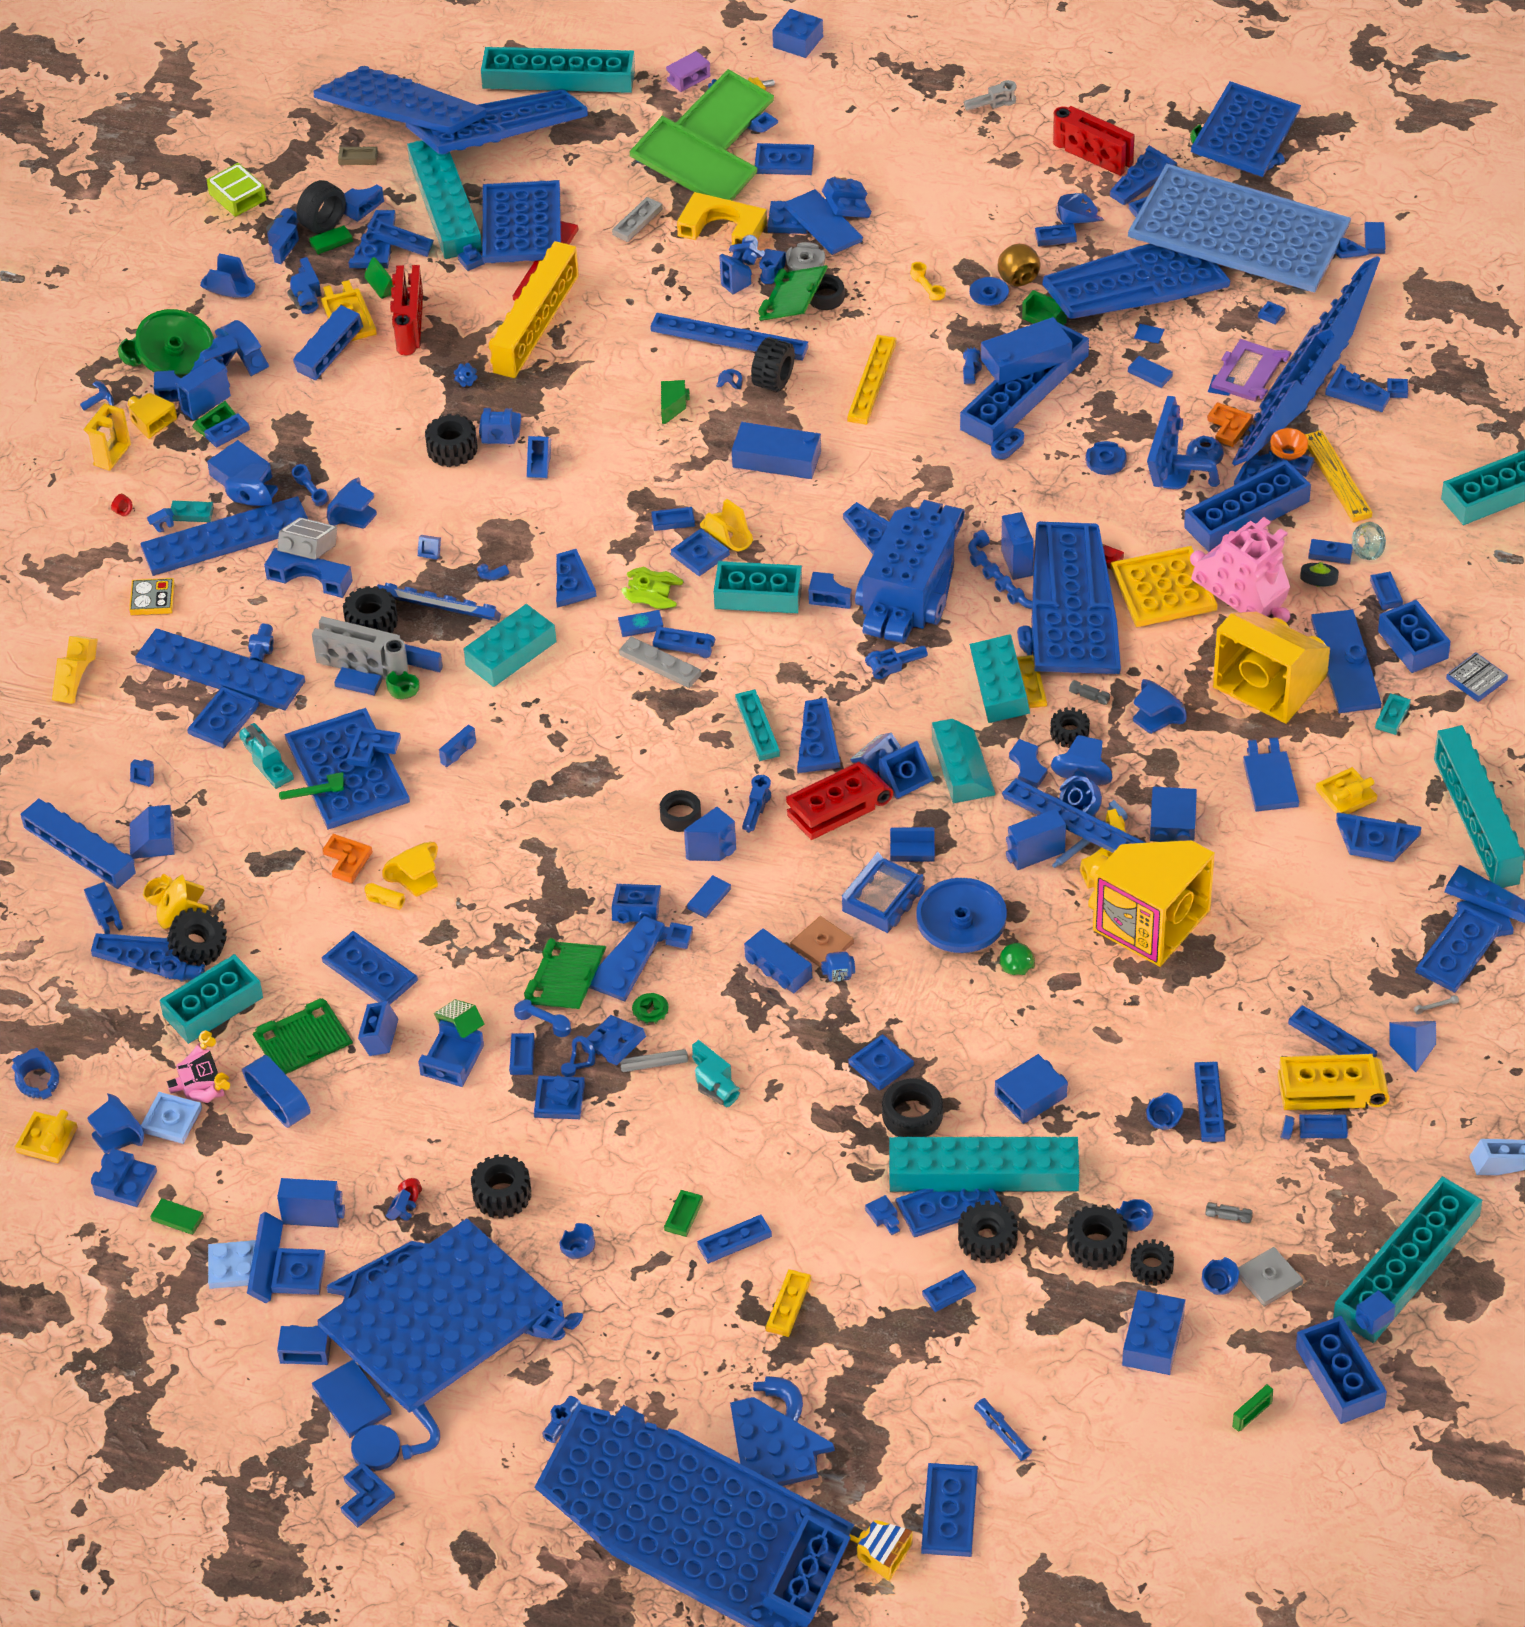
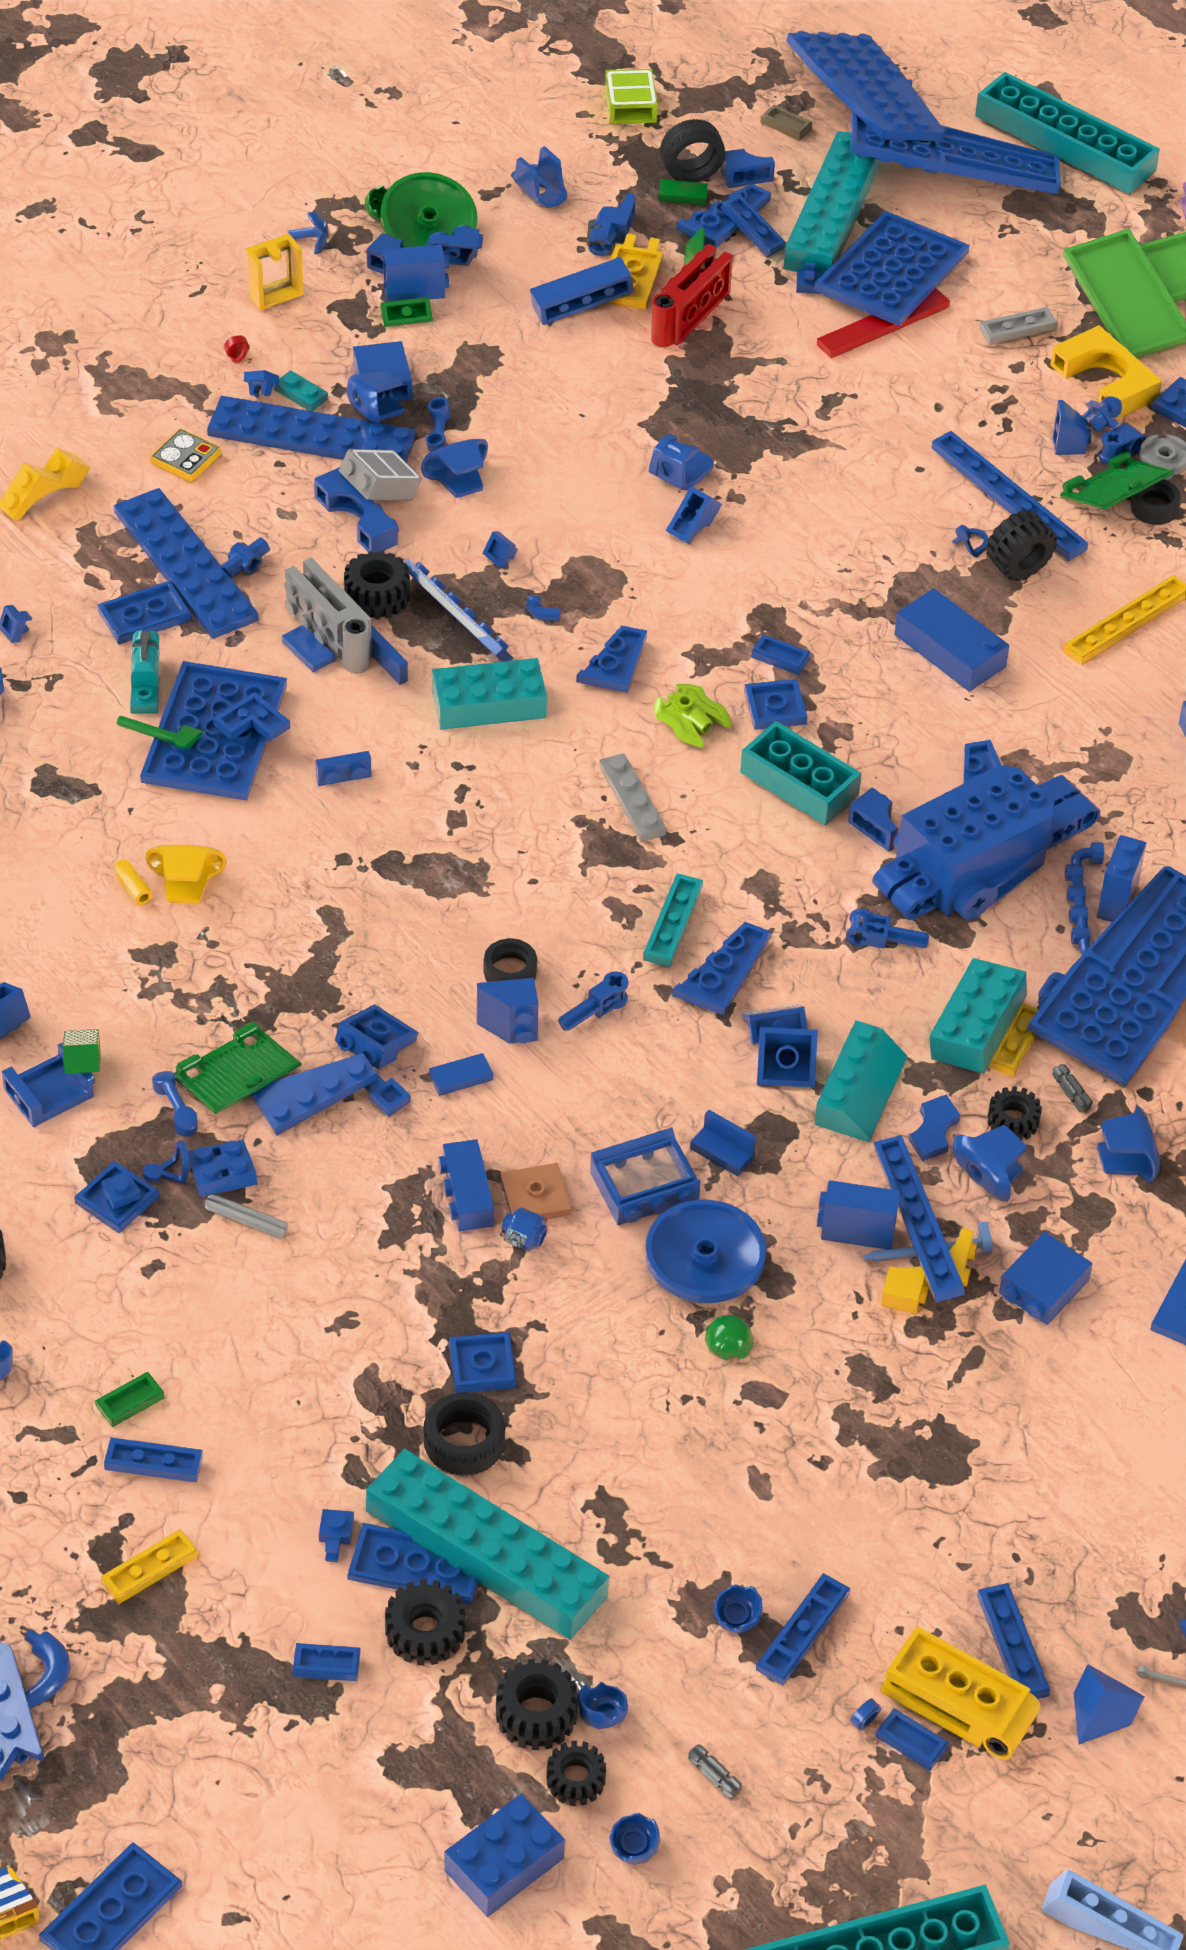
camera: 30 degrees right, 0 degrees up
yellow torso [128,393,177,439] -> none
blue plate [204,413,250,448] -> none
blue arch [214,320,269,376] -> none
blue plate [266,208,299,264] -> none
blue tile [321,931,418,1004] -> none
orange plate [323,834,373,883] -> none
green hair [386,671,420,700] -> none
black tyre [425,414,478,467] -> none
blue plant [454,363,477,387] -> none
yellow brick [489,241,579,378] -> none
blue tile [509,1033,535,1075] -> none
blue tile [618,610,664,637] -> none
green gear [632,993,669,1025] -> none
blue plate [653,626,716,658] -> none
green slope [661,380,690,424] -> none
teal plate [692,1039,740,1108] -> none
yellow piece [700,499,753,552] -> none
red hinge [786,762,893,841] -> none
blue pin [974,1398,1032,1461] -> none
blue brick [995,1054,1068,1125] -> none
blue cylinder [1057,775,1102,816] -> none
yellow slope [1088,840,1215,967] -> none
light grey plate [1238,1247,1303,1307] -> none

